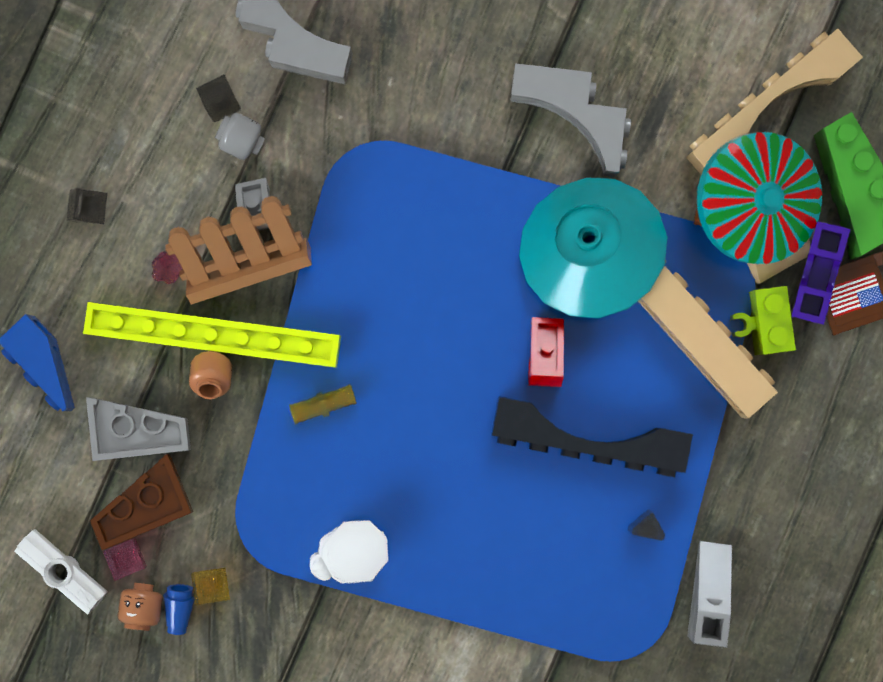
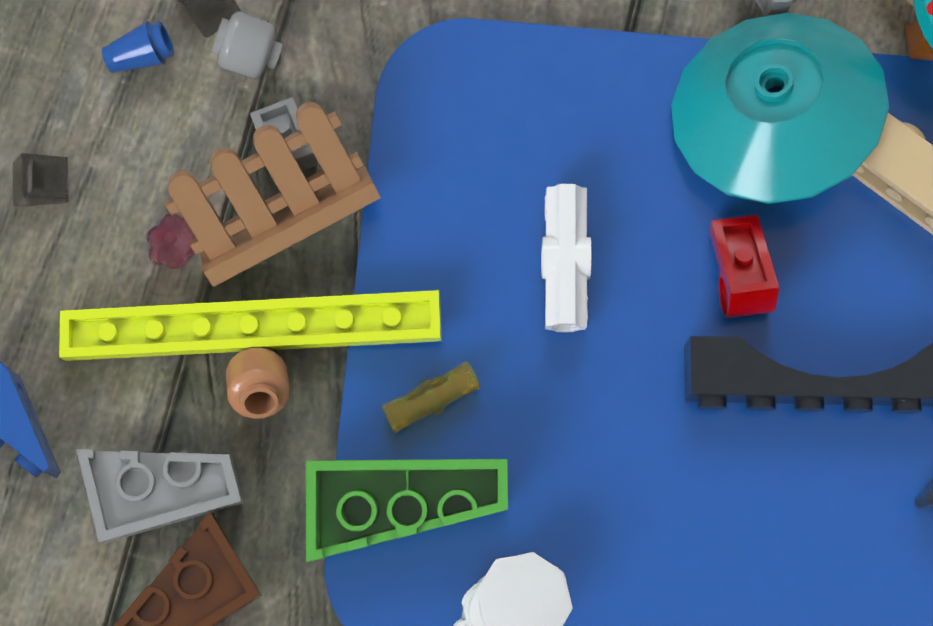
camera: 15 degrees left, 10 degrees down
none -> blue cone [102,21,174,73]
none -> bright green wedge [306,459,508,562]
none -> white piece [541,184,591,332]

